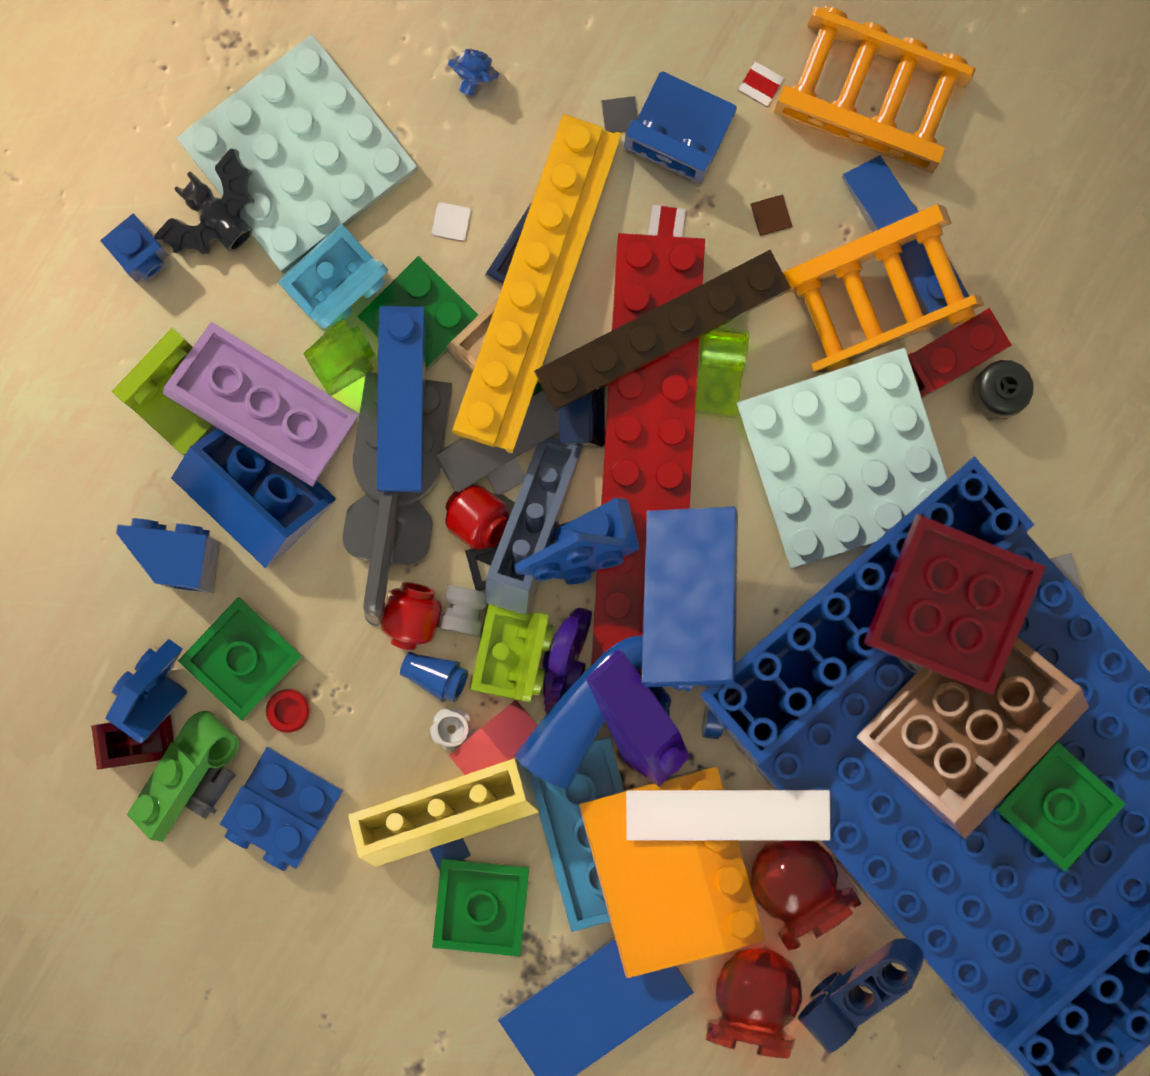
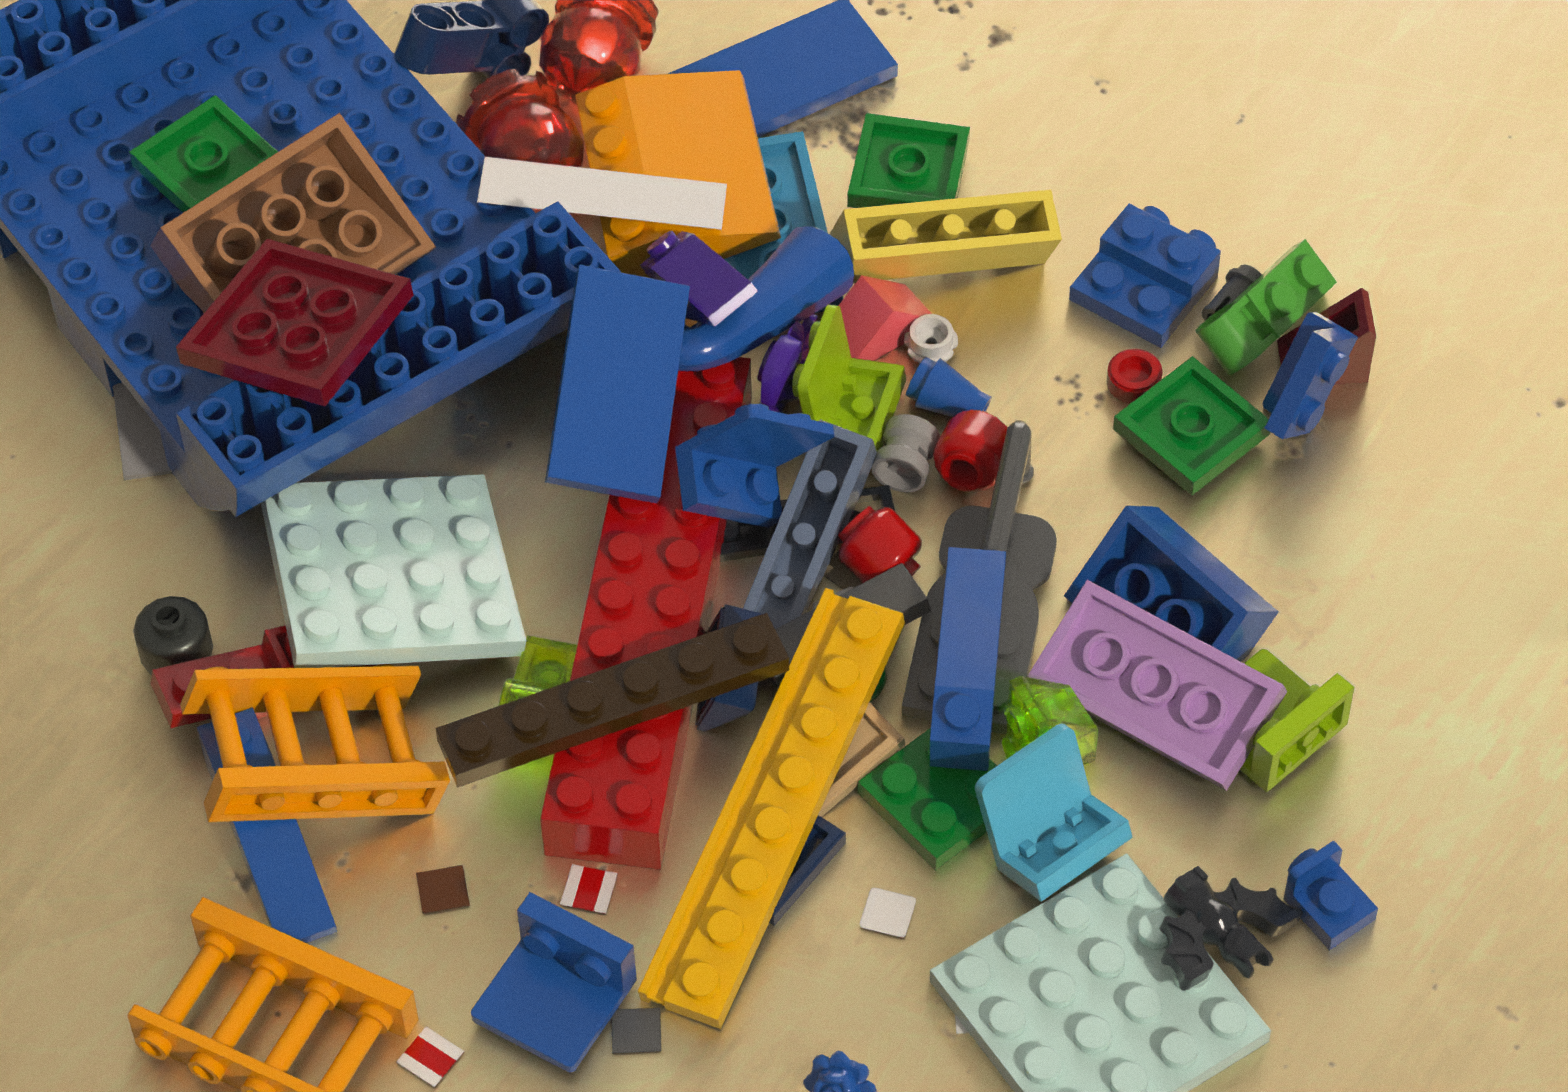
camera: 170 degrees left, 30 degrees down
blue slope [116,518,221,594] -> none

